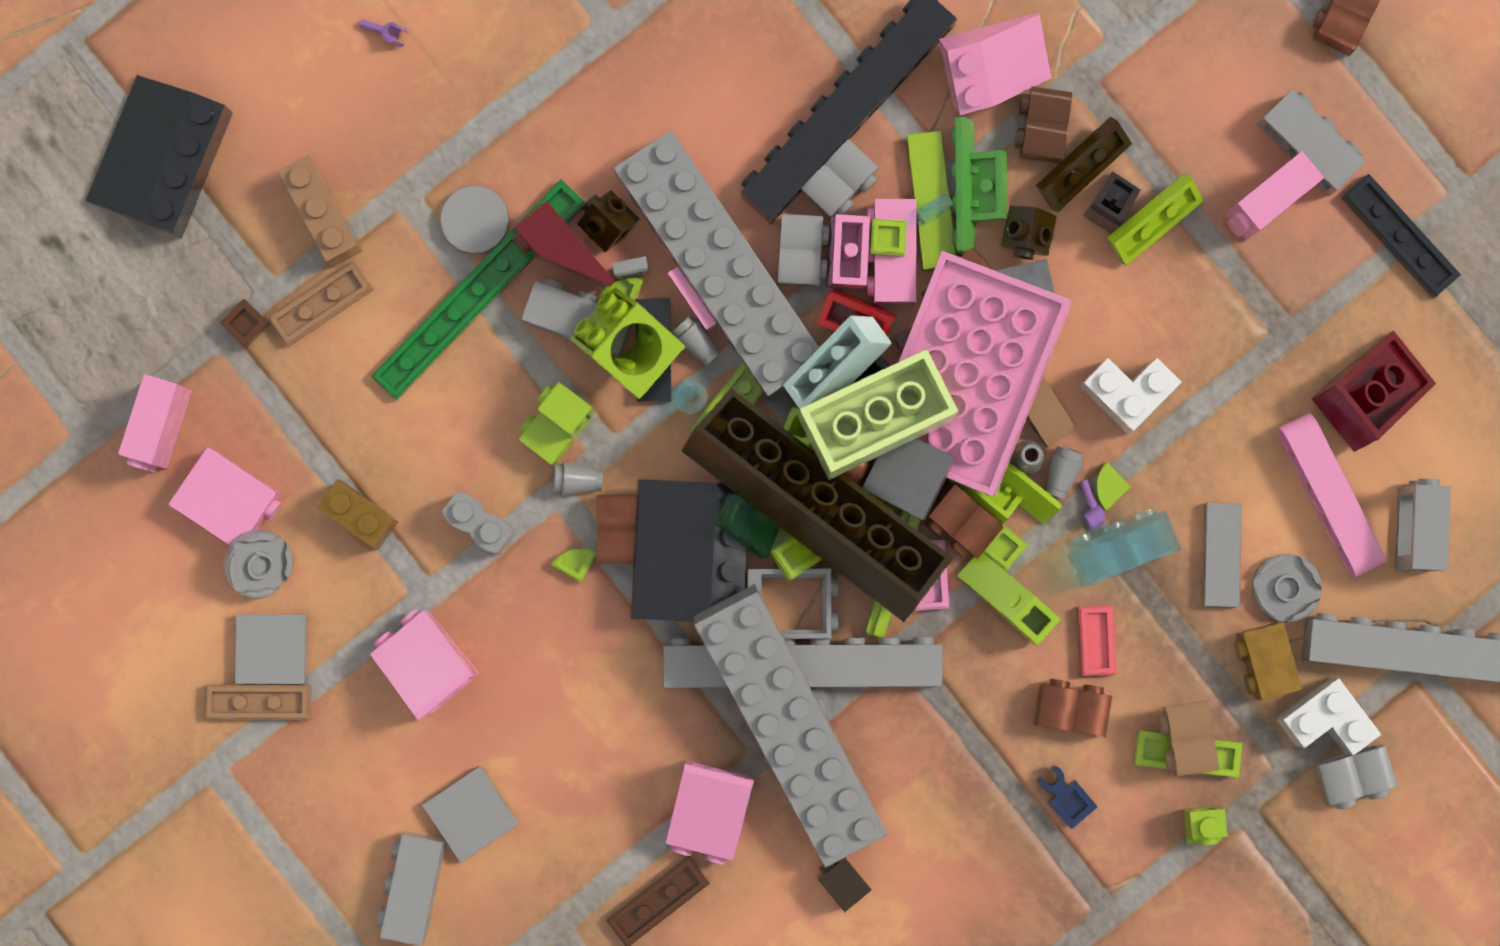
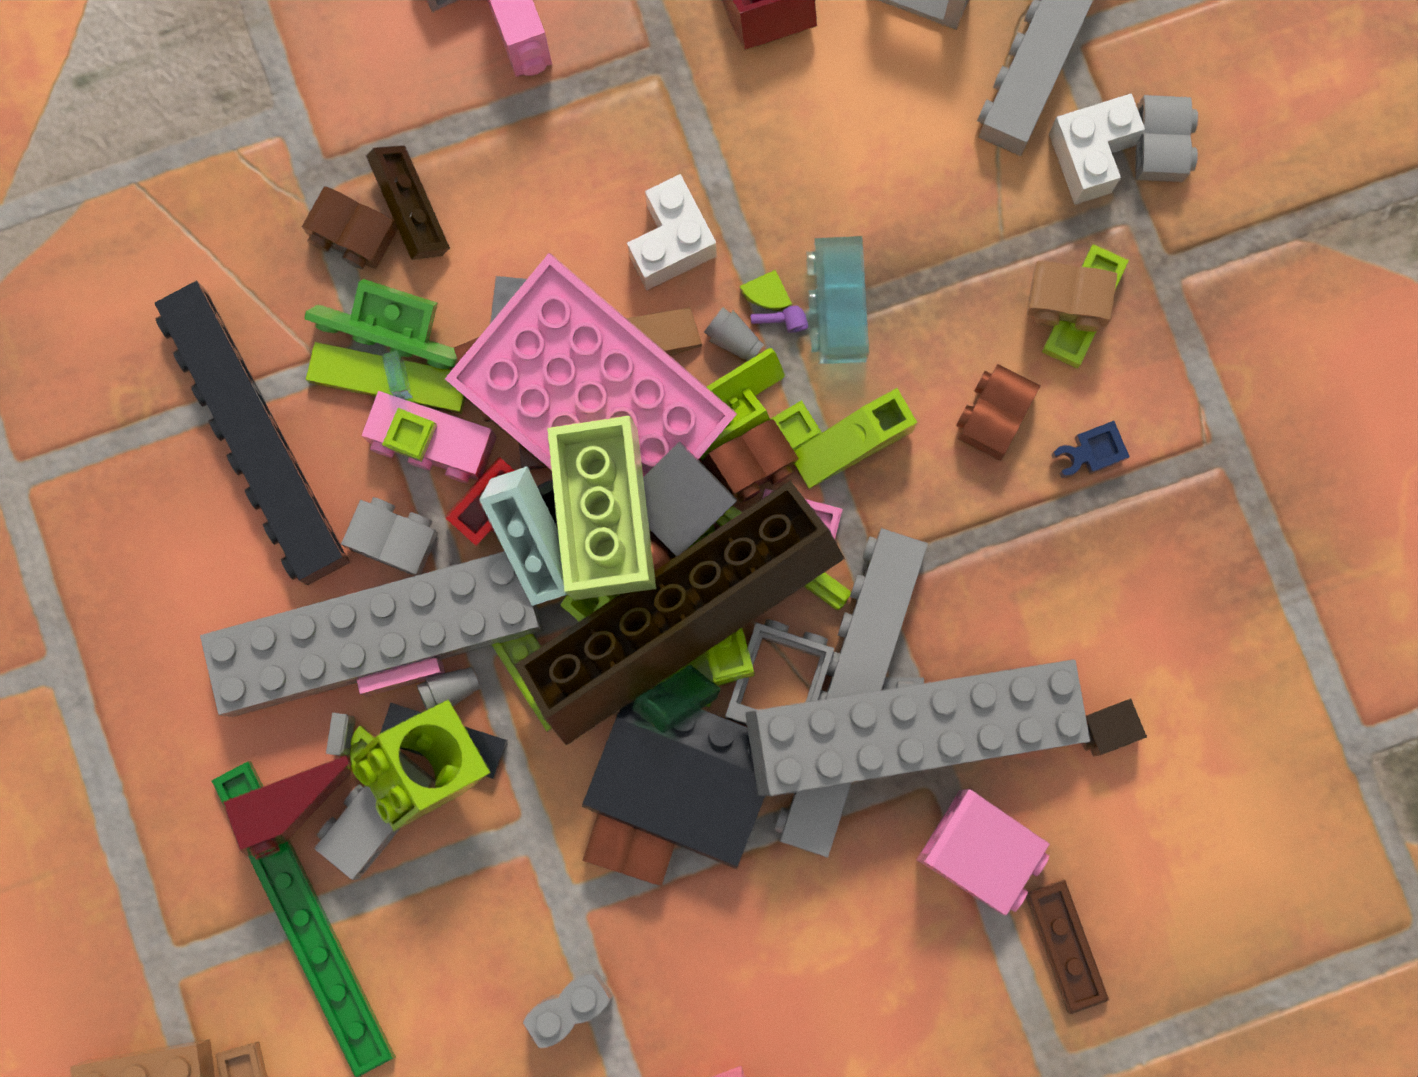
camera: 65 degrees left, 5 degrees down
light grey tile [440,185,510,255] -> none
lime brick [519,382,596,467] -> none
lime tile [551,548,597,583] -> none
light grey cone [552,461,603,496] -> none
dark brown brick [577,190,640,253] -> none
clear light blue plate [673,380,707,414] -> none
light grey brick [801,139,878,219] -> none
bright pink brick [827,214,870,290] -> none
bright pink slope [939,12,1051,115] -> none
dark brown brick [1001,206,1057,260] -> none
light grey cone [1010,440,1044,475] -> none
coral tile [1077,605,1117,676] -> none
black slope [1083,171,1141,234] -> none
lime plate [1107,173,1204,266] -> none
lime brick [1183,806,1228,845] -> none
light grey tile [1203,503,1241,607] -> none
pearl gold brick [1235,622,1302,701] -> none
light grey tile [1252,554,1322,622] -> none
bright pink beam [1277,413,1386,579] -> none

